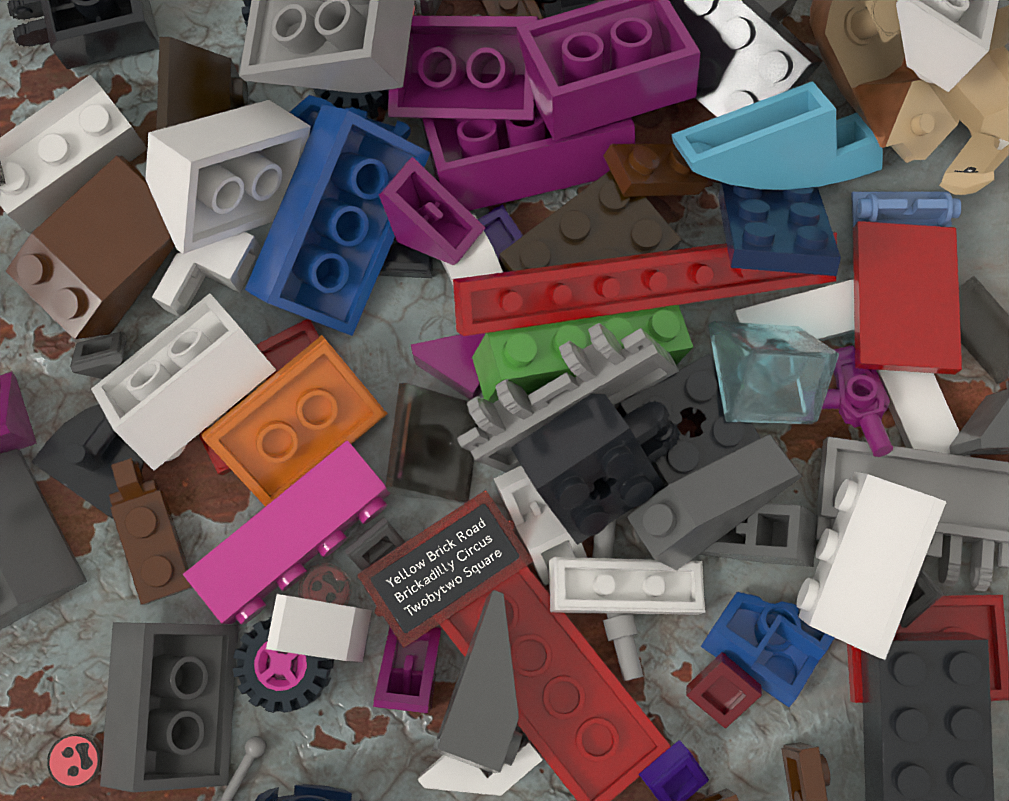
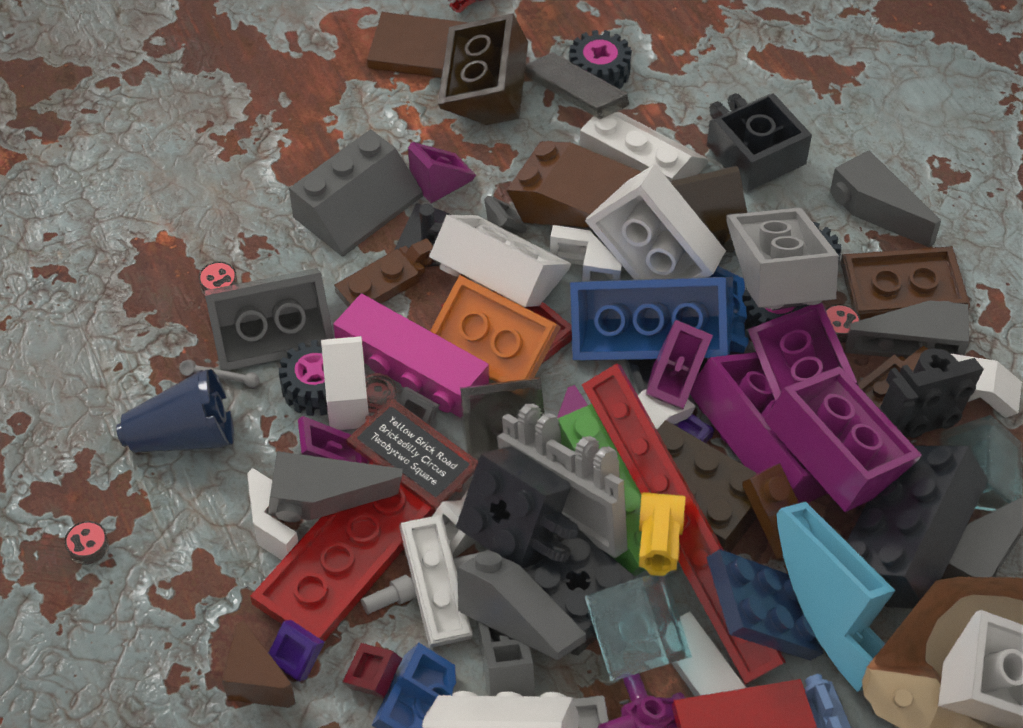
camera: 75 degrees right, 25 degrees down
none -> yellow piece [639,492,685,576]

